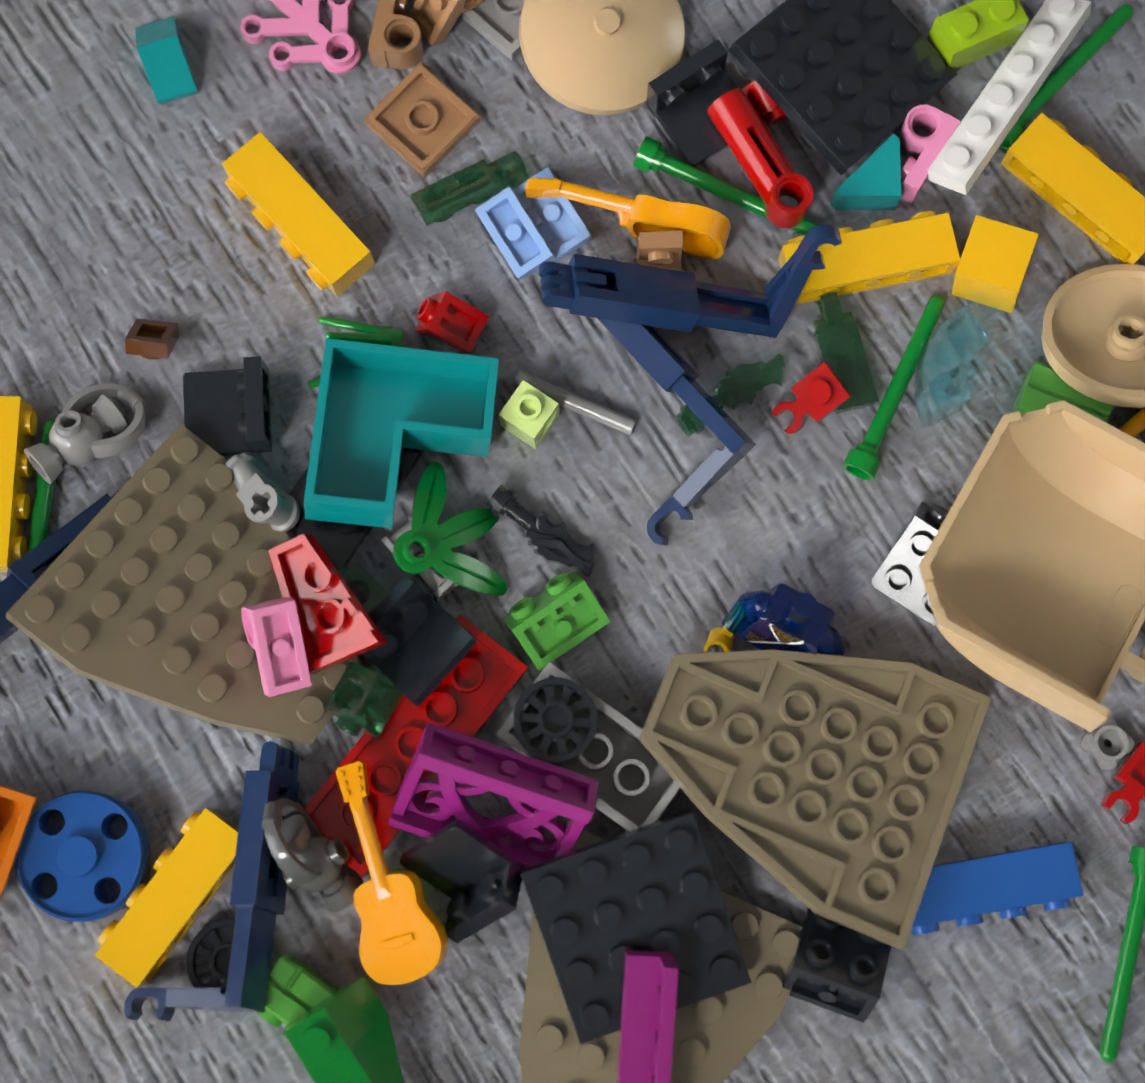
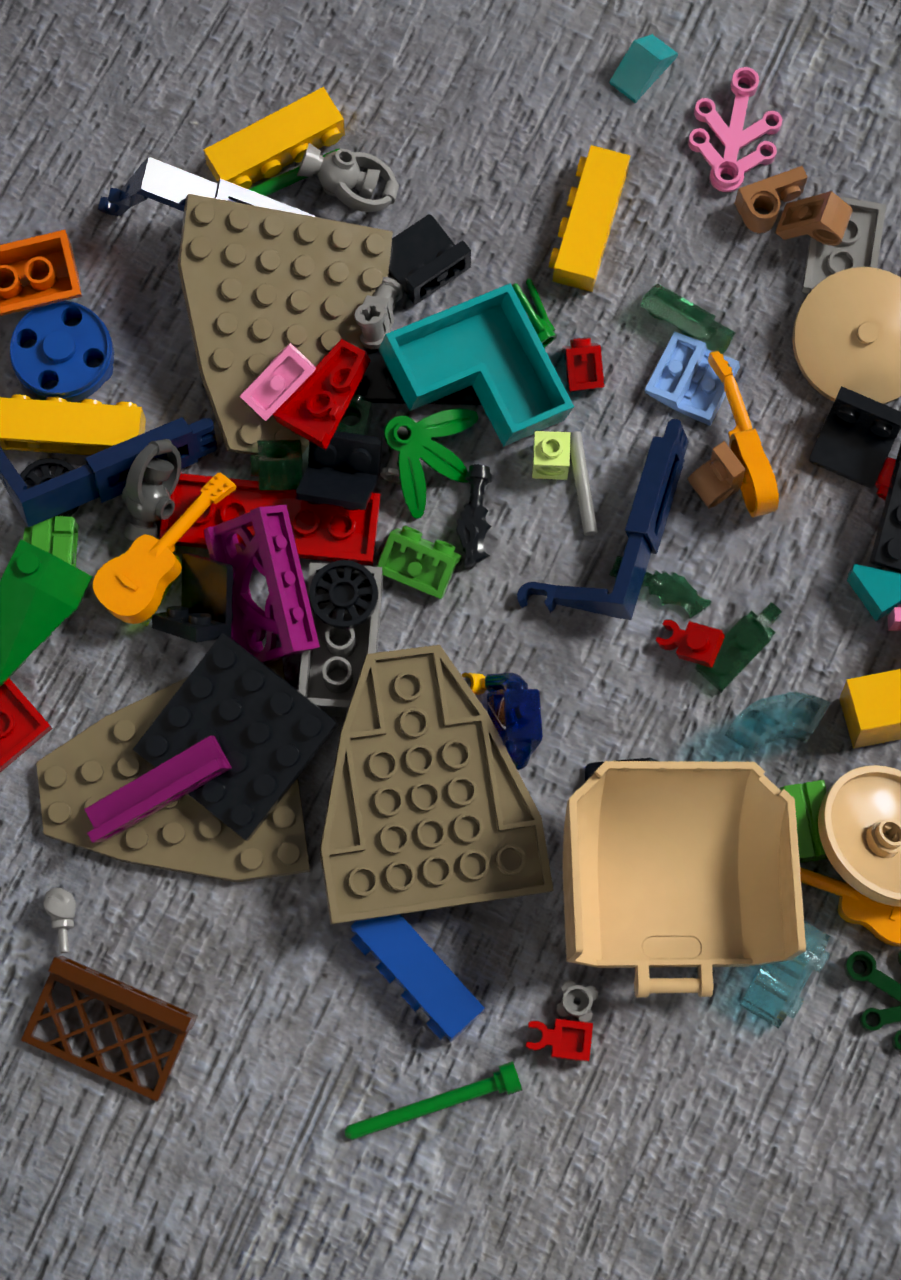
camera: 55 degrees right, 5 degrees down
reddish brown plate [125,318,179,360] -> none
medium nougat tile [363,62,481,178] -> none
dark blue hinge [539,225,842,338] -> none
green piece [633,136,819,236] -> none
red piece [707,88,813,229] -> none
yellow brick [778,211,960,305] -> none
black bracket [782,906,891,1023] -> none
green piece [842,295,945,481] -> none

